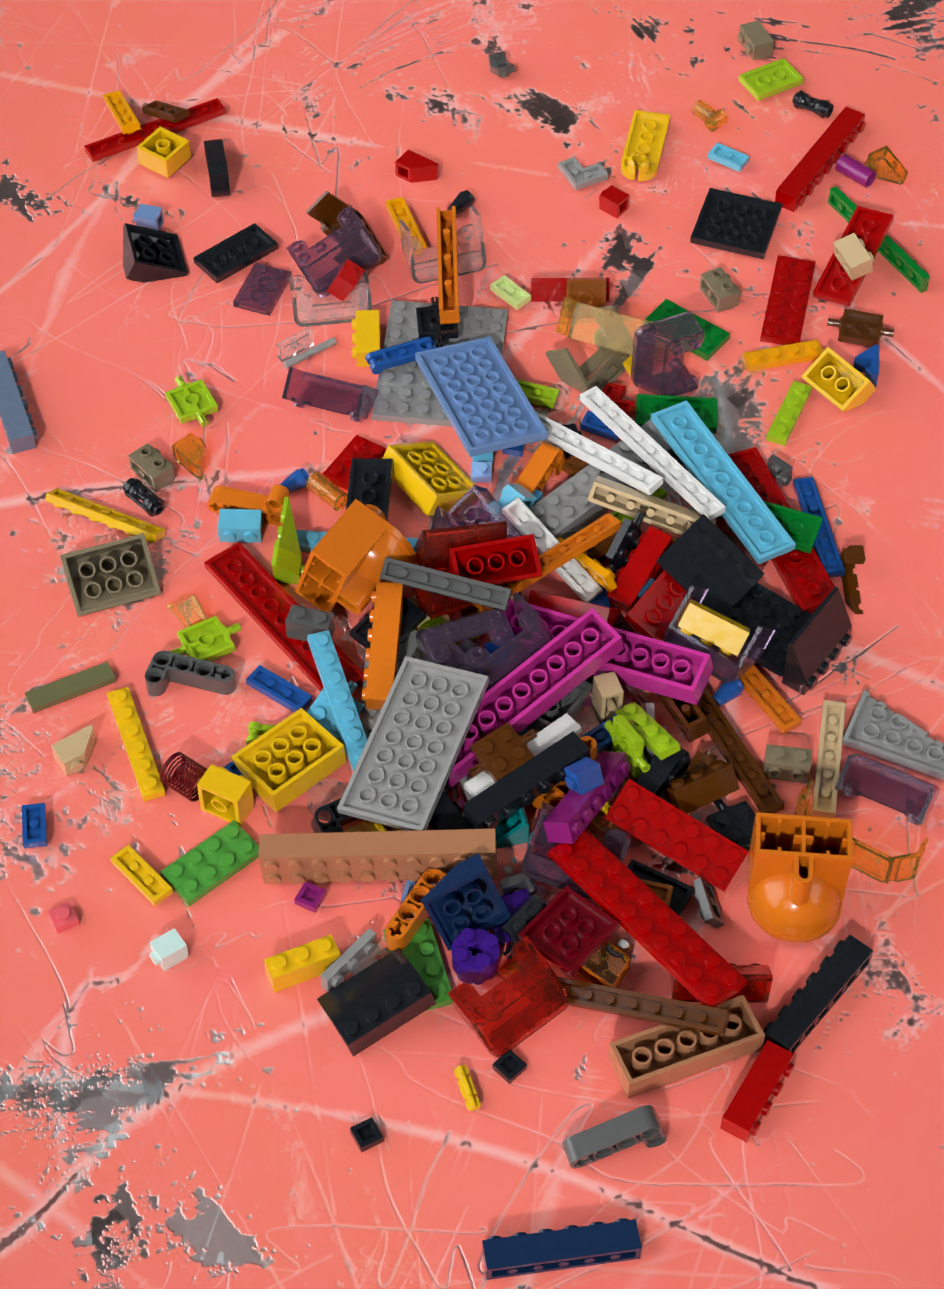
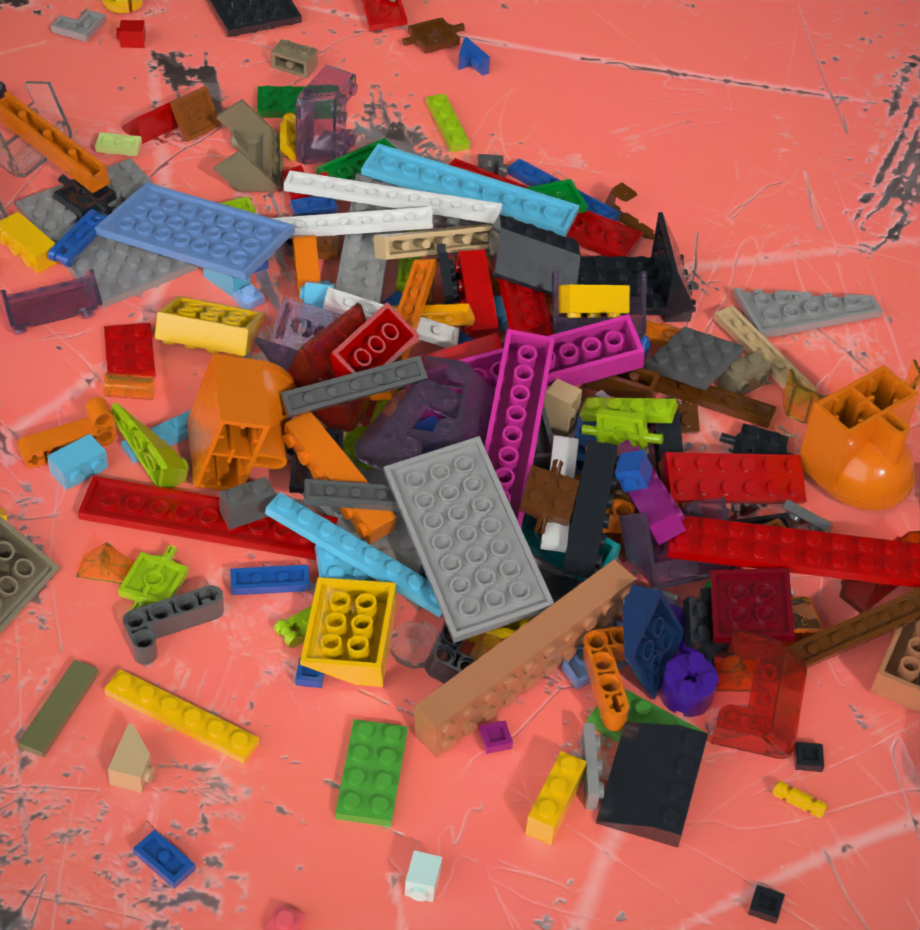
camera: 45 degrees left, 5 degrees down
yellow plate [110,844,173,907] -> none
dark red piece [160,752,207,802] -> none
yellow brick [197,764,254,827] -> none
blue cone [280,468,311,493] -> none
black plate [346,458,394,522] -> none
clear yellow windscreen [556,297,676,362] -> none
reddish brown brick [663,760,740,814] -> none
light orange plate [742,339,824,372] -> none
red plate [760,255,816,345] -> none
yellow slope [801,347,876,412] -> none
windscreen [835,753,941,826] -> none
none -> dark grey tile [303,478,400,512]
none -> dark grey plate [646,326,743,390]

